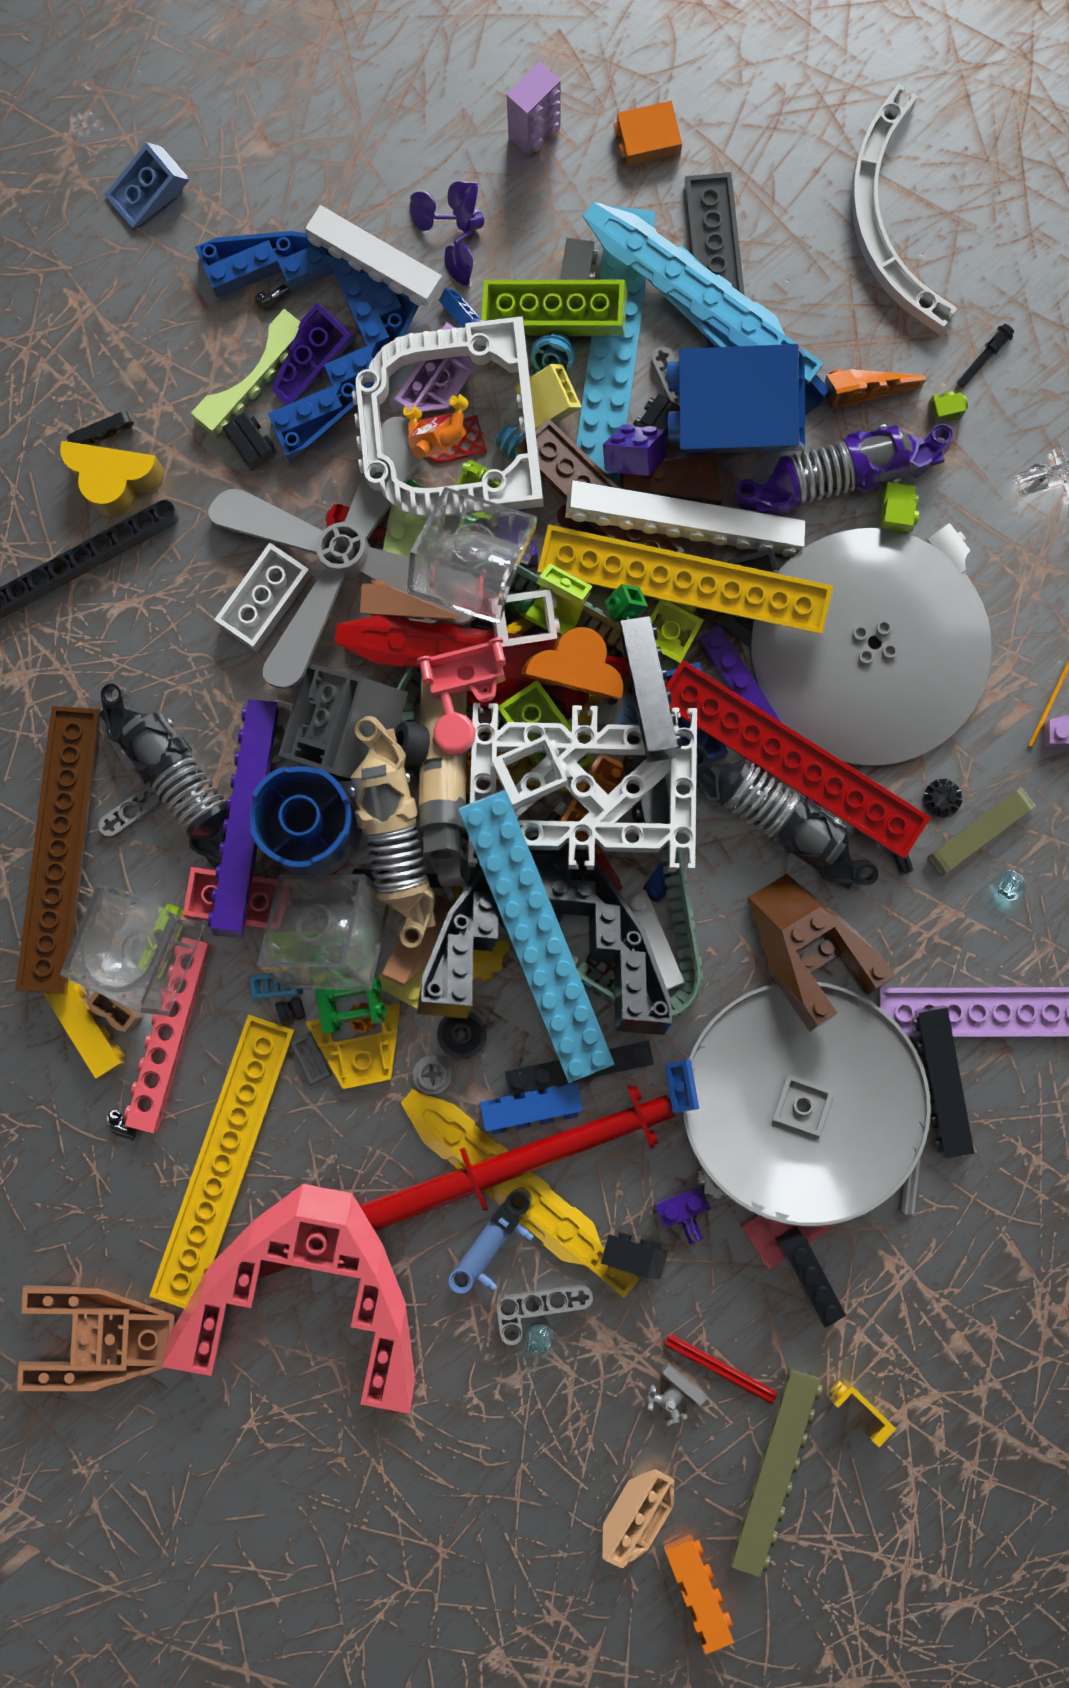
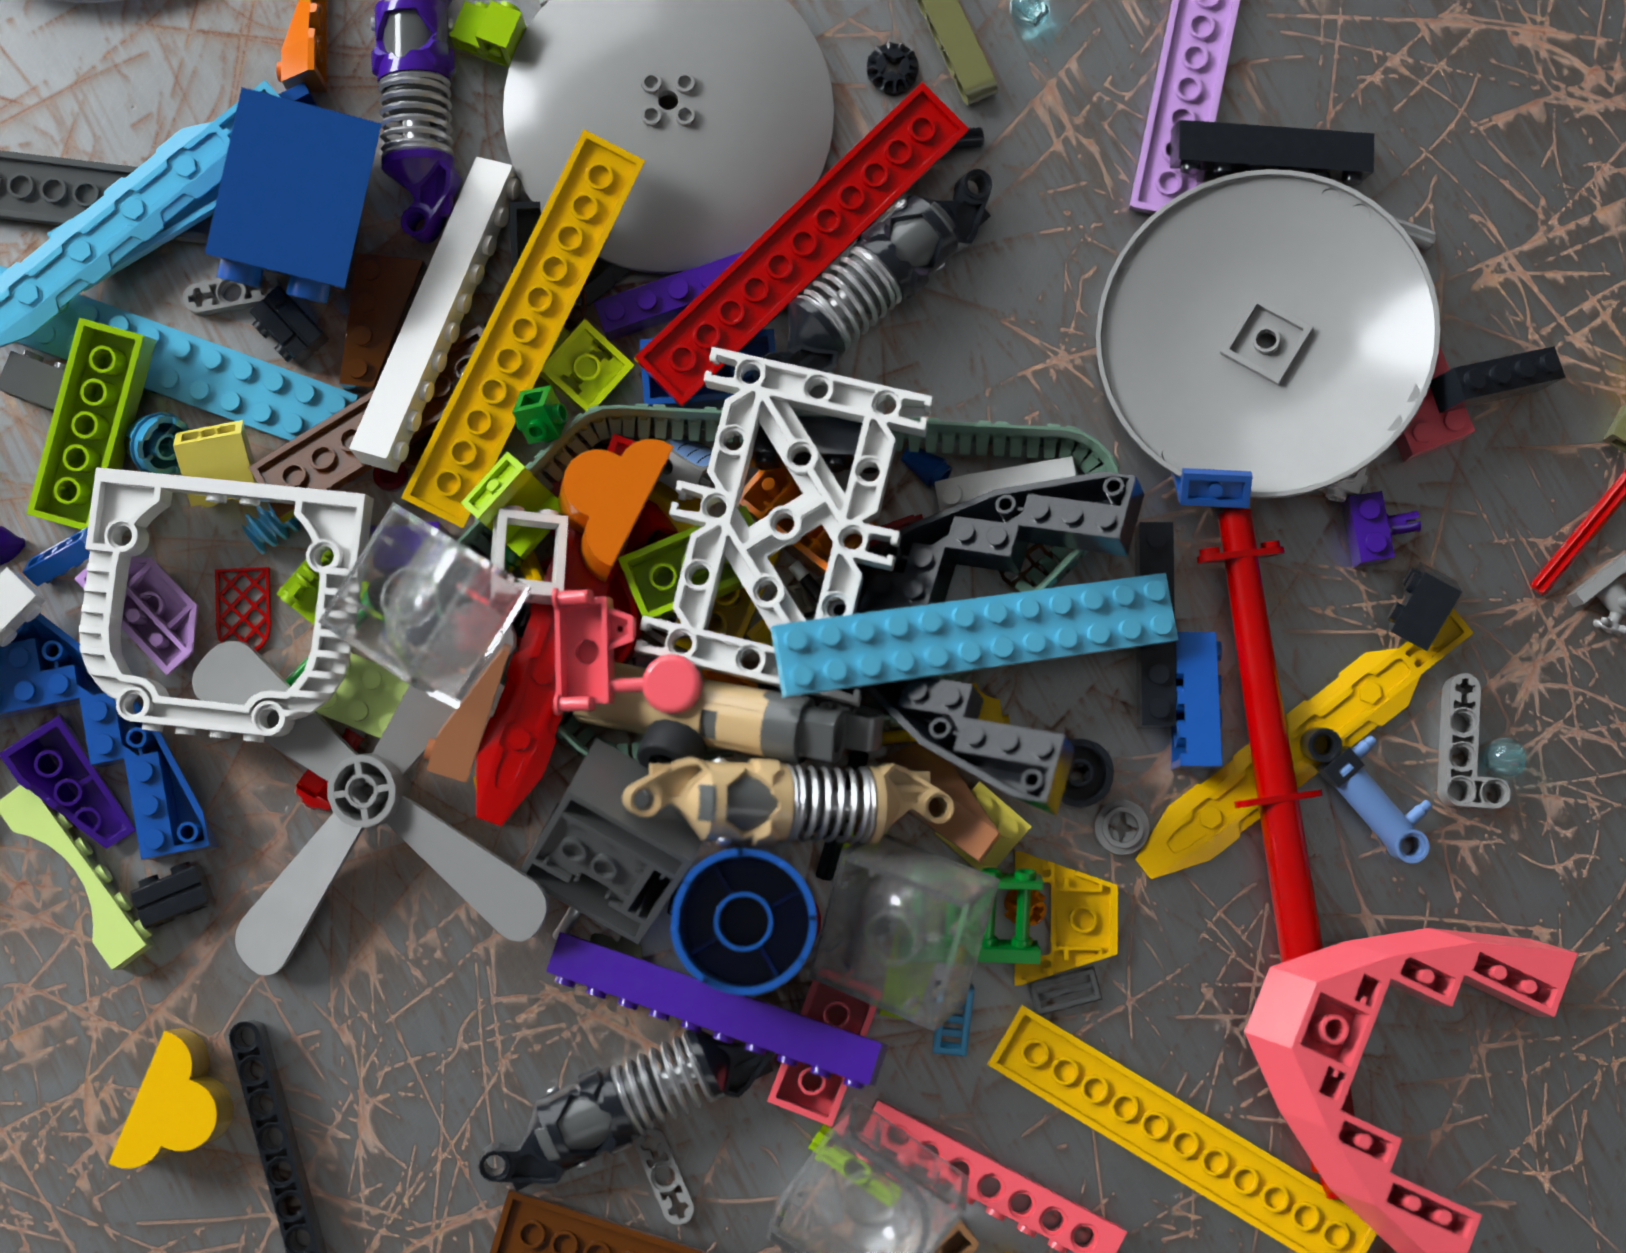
camera: 80 degrees left, 0 degrees up
black beam [67,411,134,445] -> none
white brick [214,543,312,652] -> none
black wheel [275,995,306,1026] -> none
orange torso [403,394,468,459] -> none
white window [492,735,570,809] -> none
dark purple brick [603,424,667,476] -> none
brick [620,616,681,763] -> none
reddish brown wedge [747,874,895,1032] -> none

